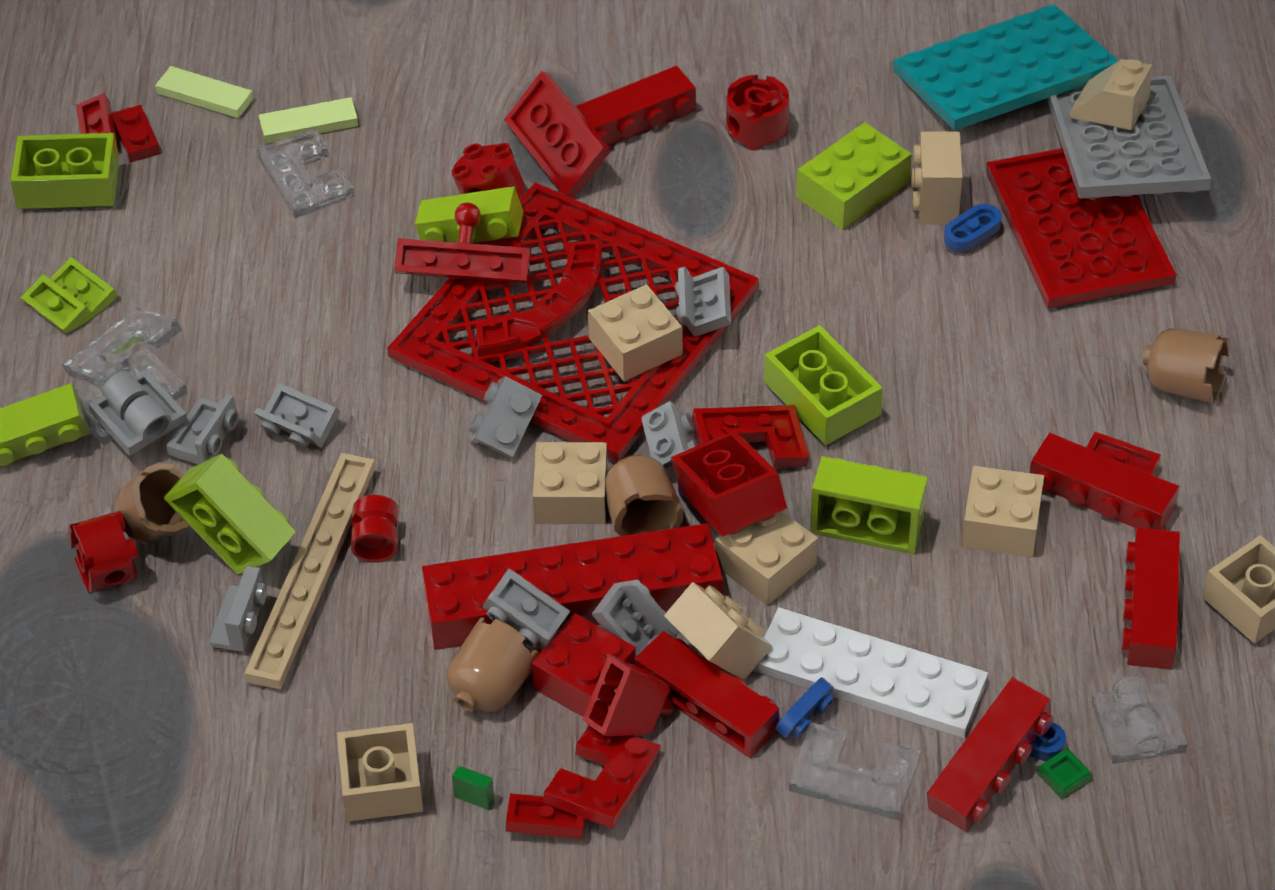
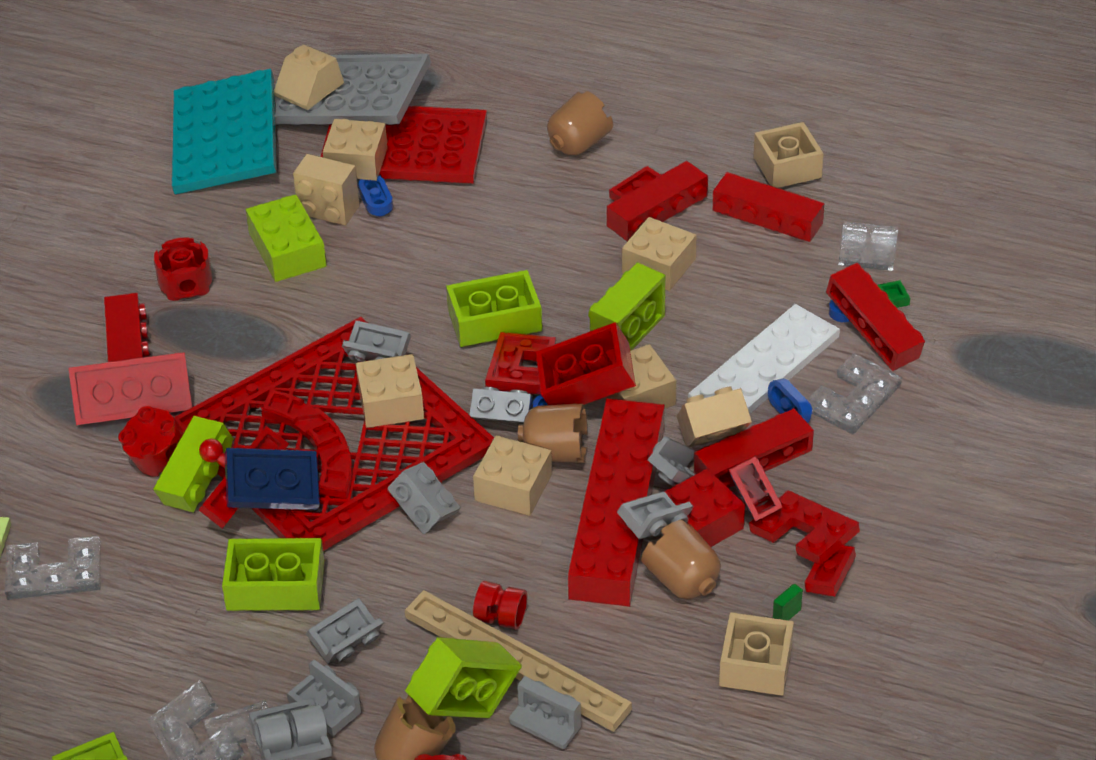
camera: 70 degrees left, 5 degrees down
none -> lime brick [222,538,325,611]
none -> dark blue plate [225,448,320,510]
none -> tan brick [323,119,387,181]

